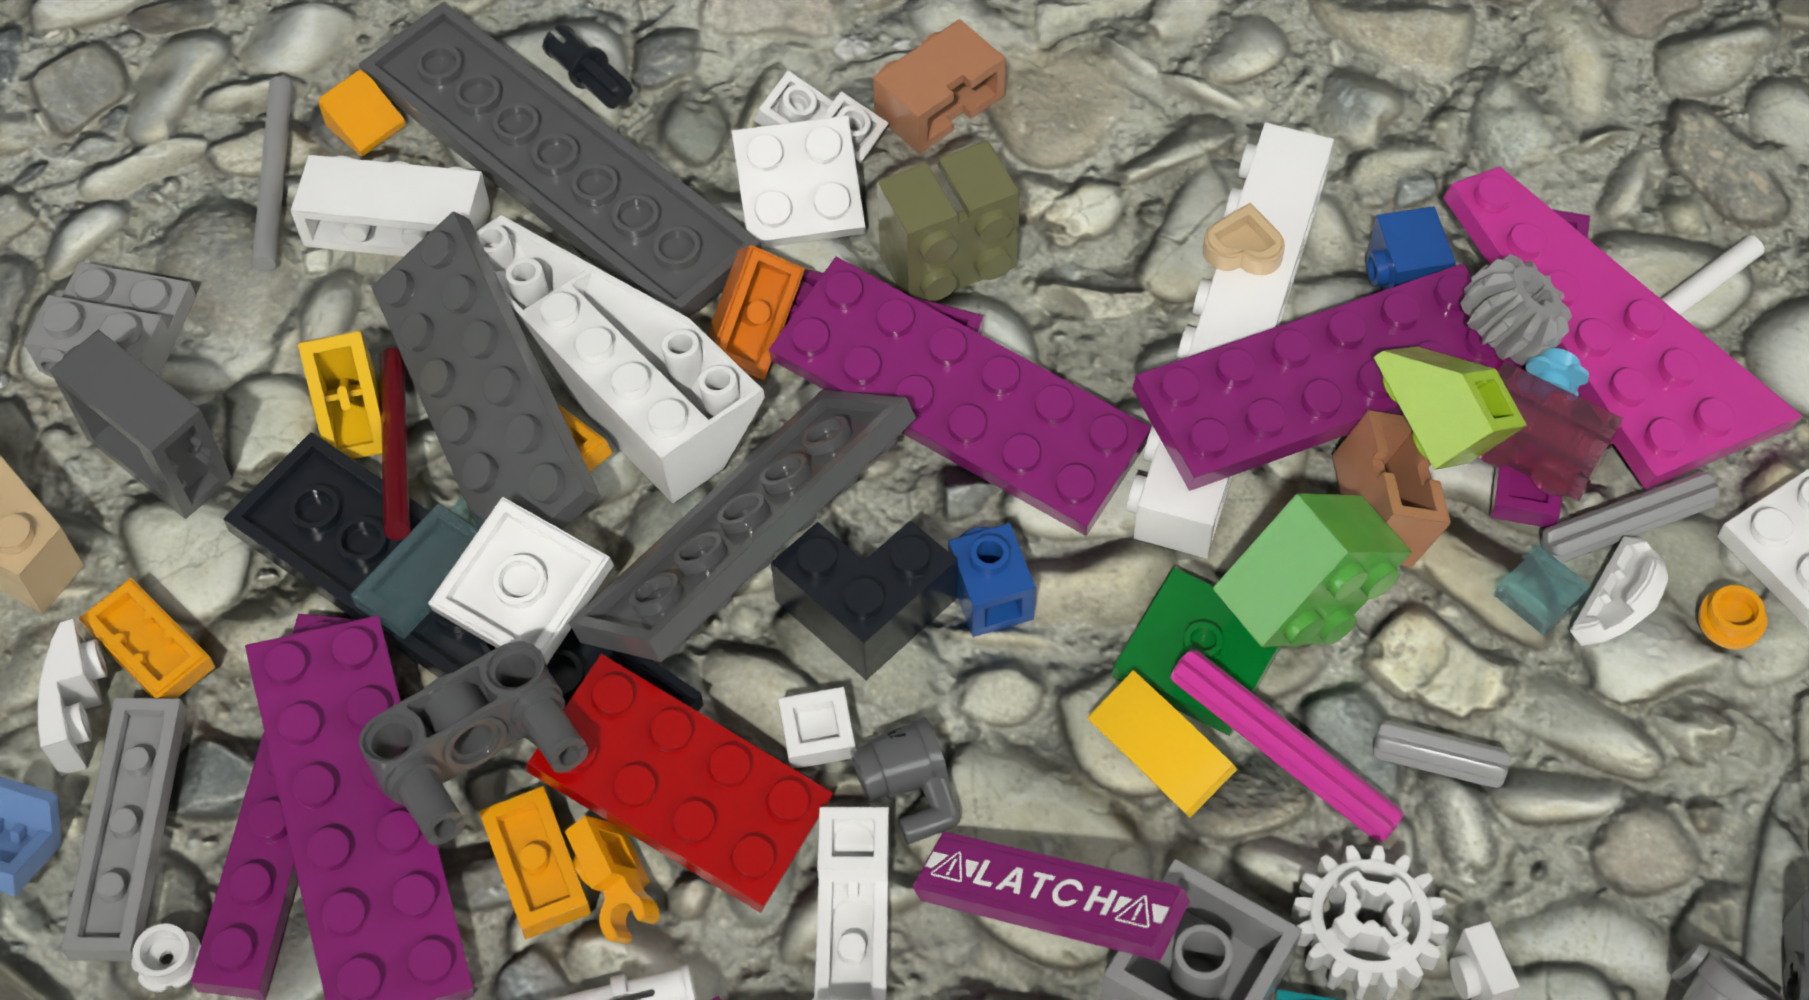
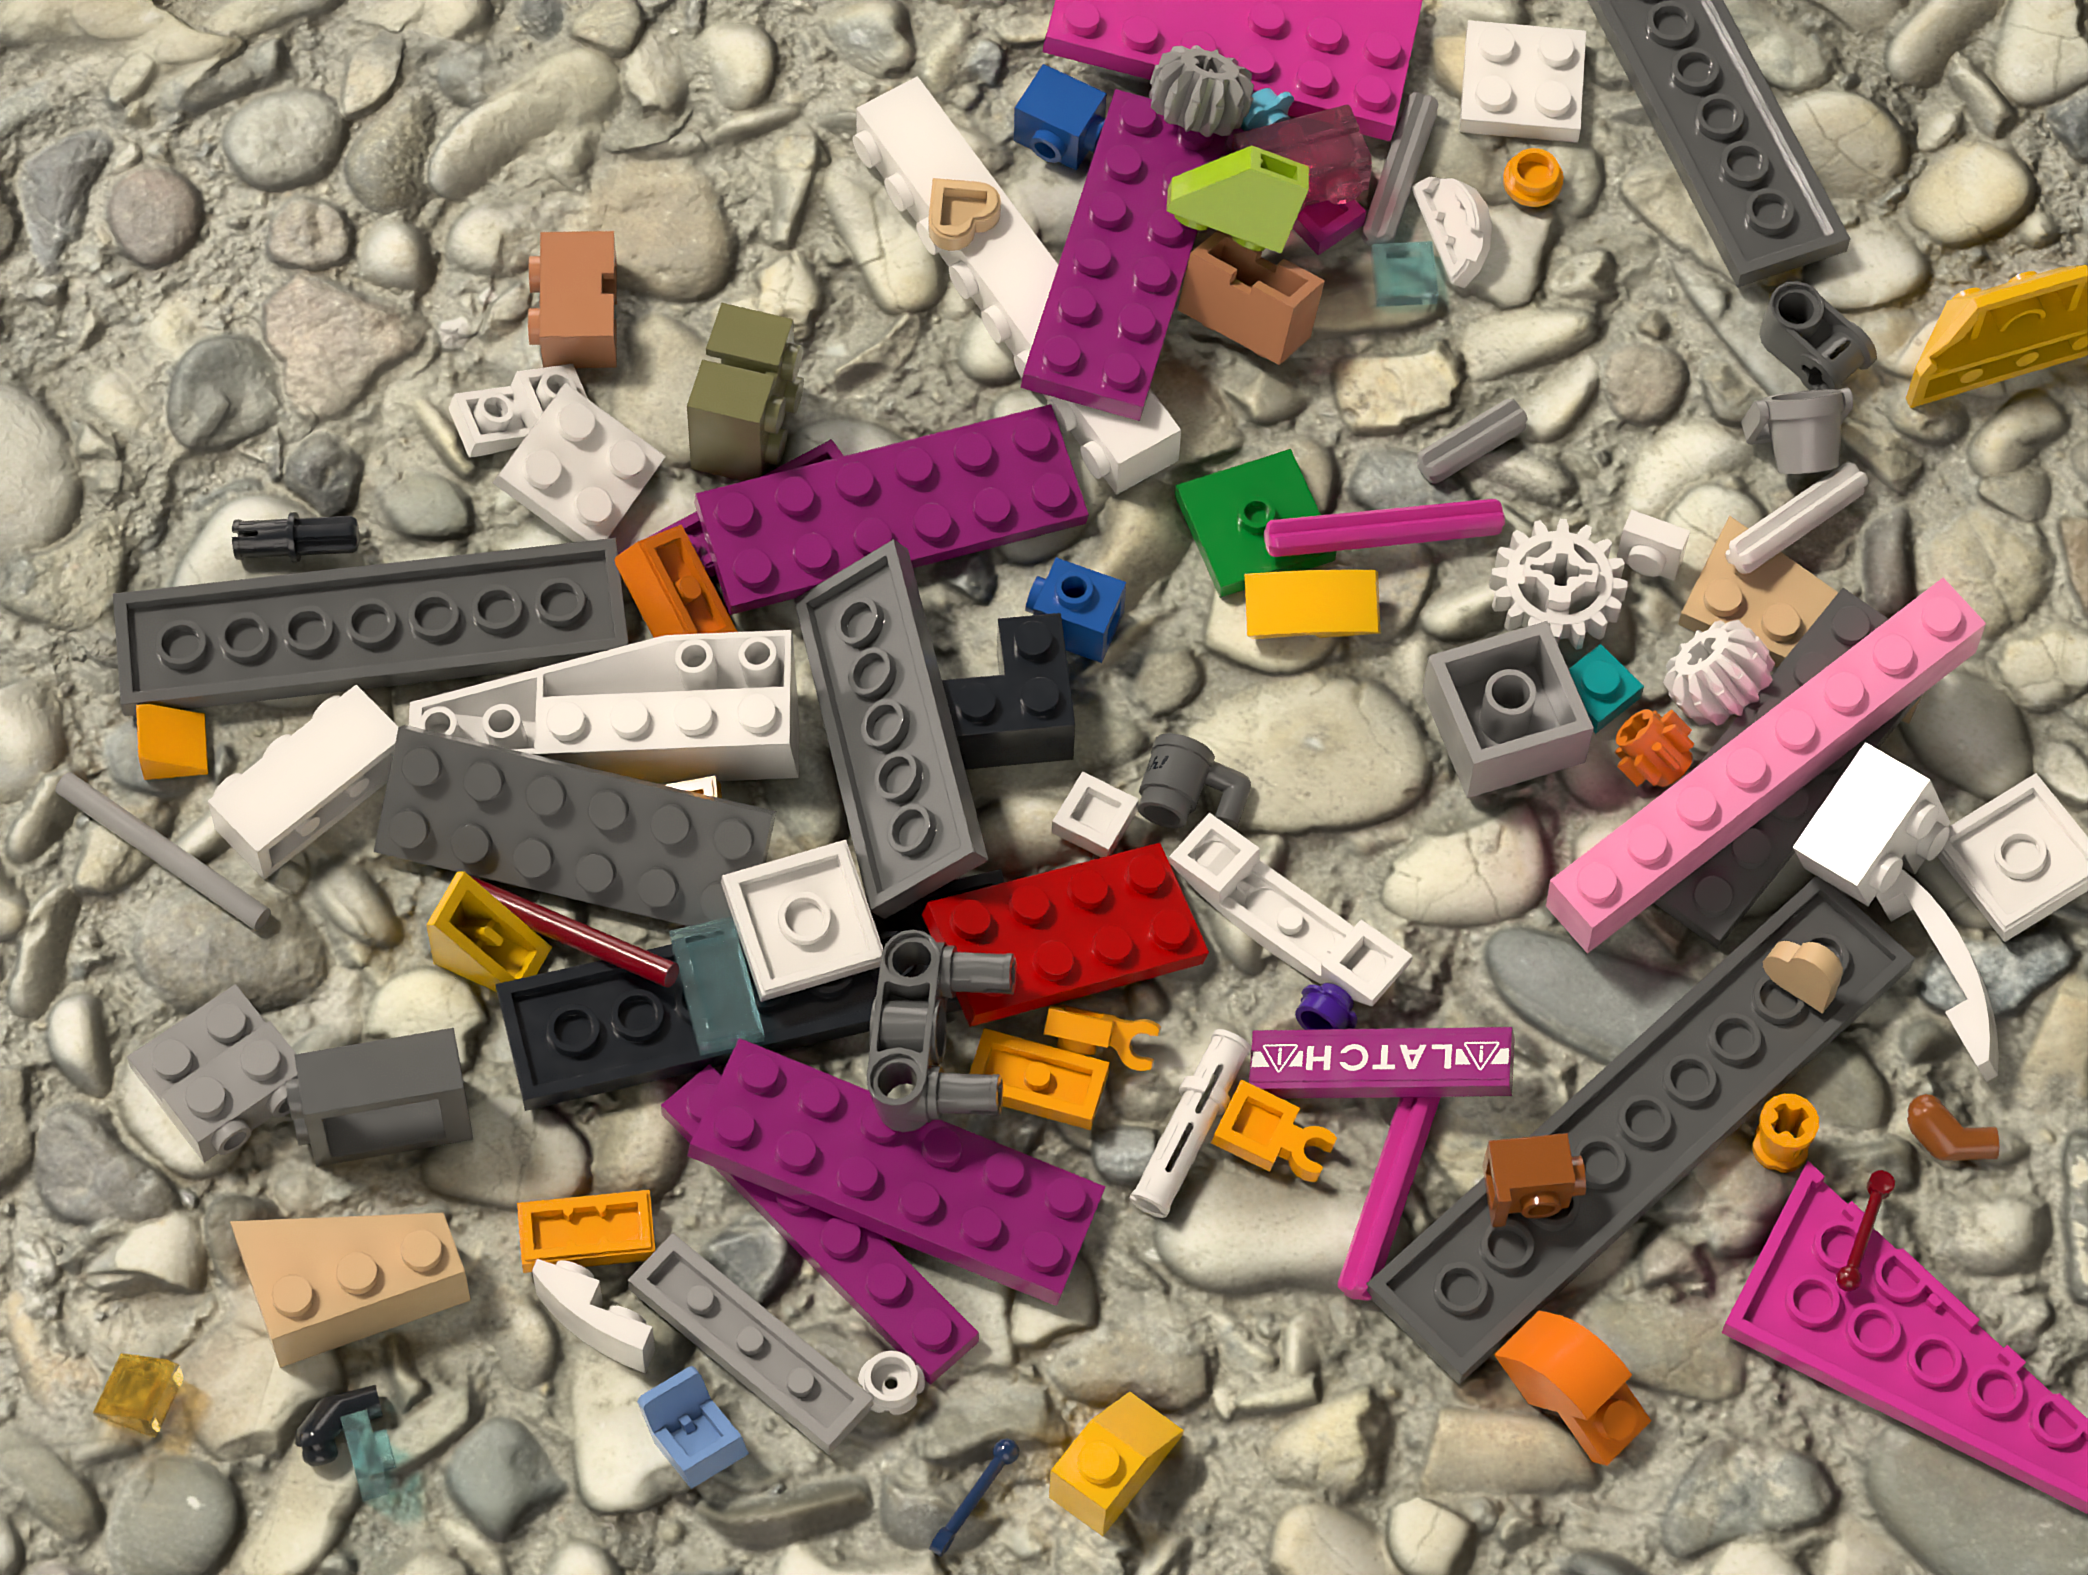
camera: 55 degrees left, 5 degrees up
magenta tile [912,831,1190,961] -> none
bright green brick [1213,493,1412,647] -> none

